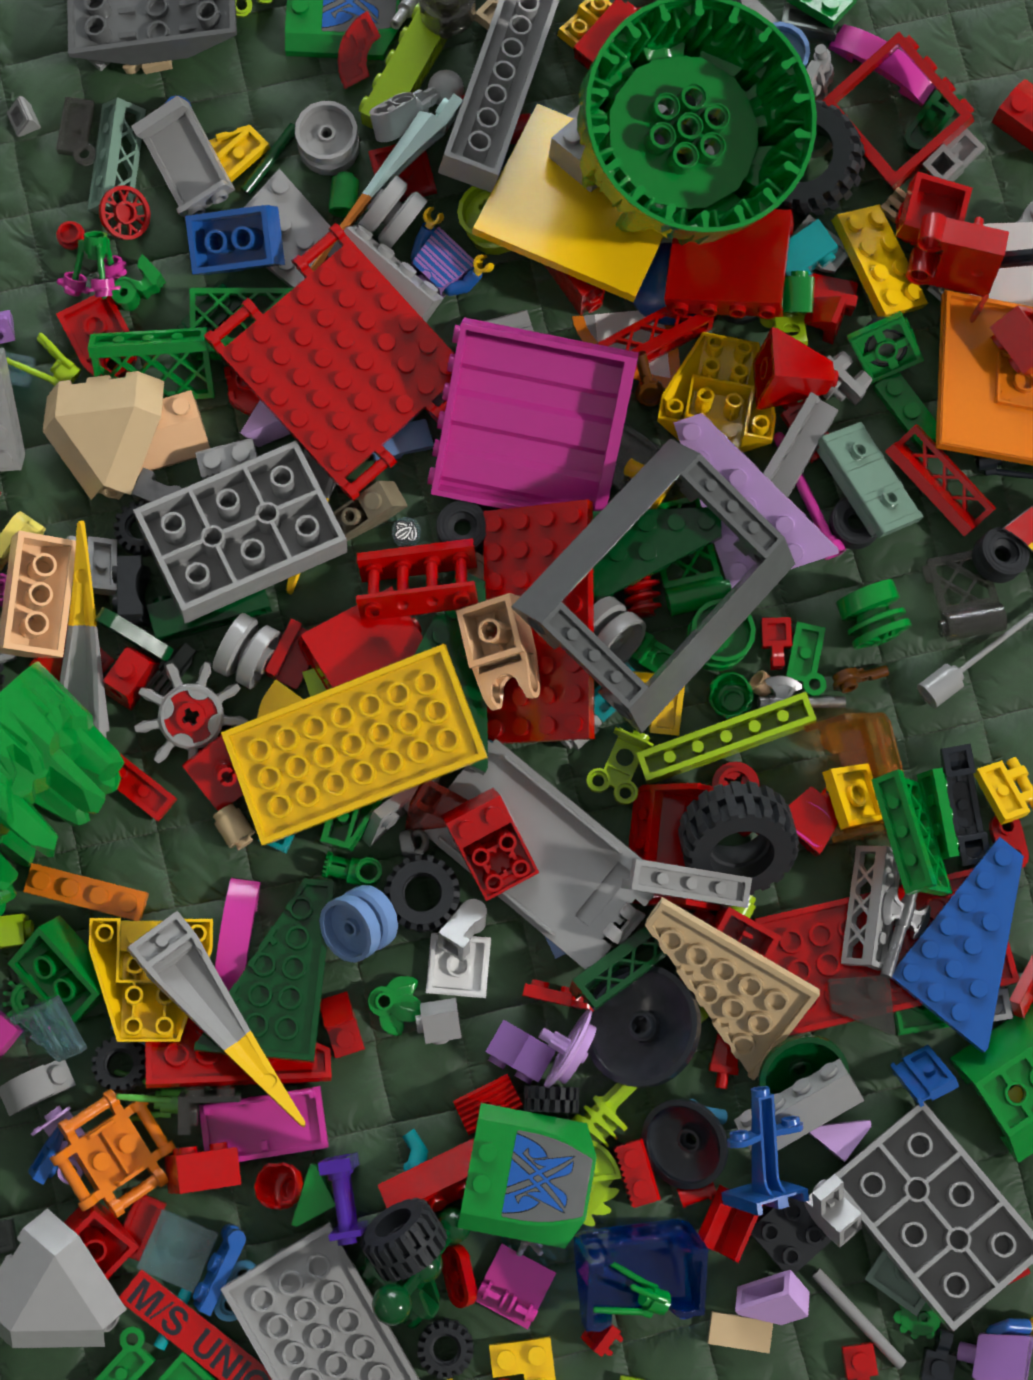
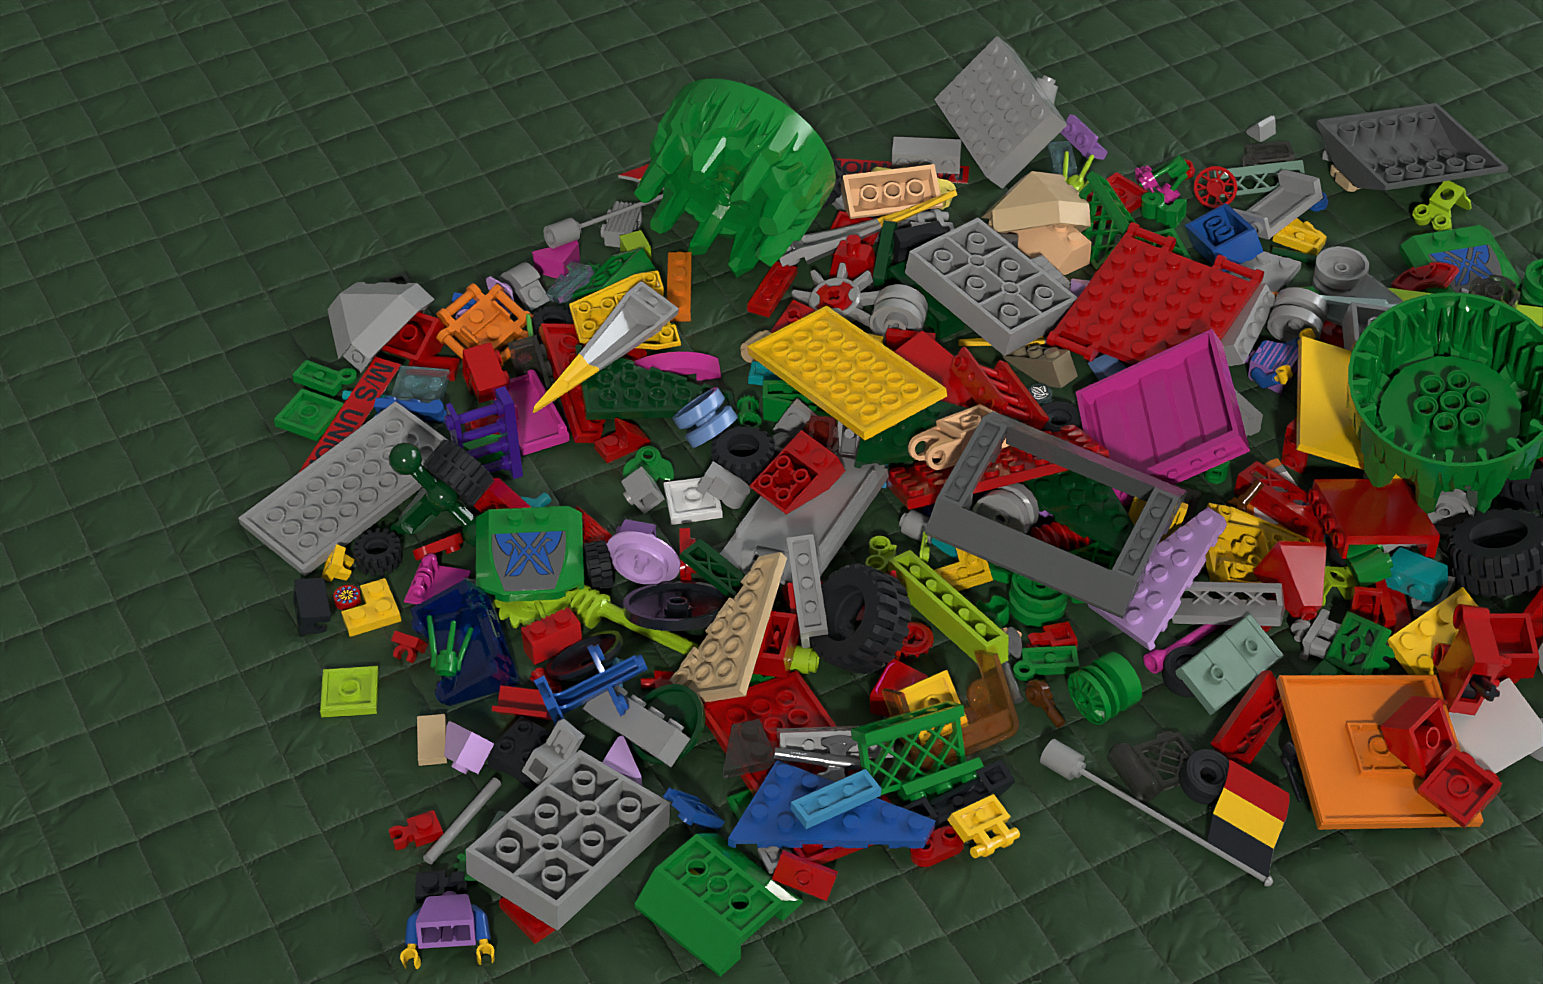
camera: 80 degrees right, 35 degrees down
none -> dark azure plate [791,769,881,829]

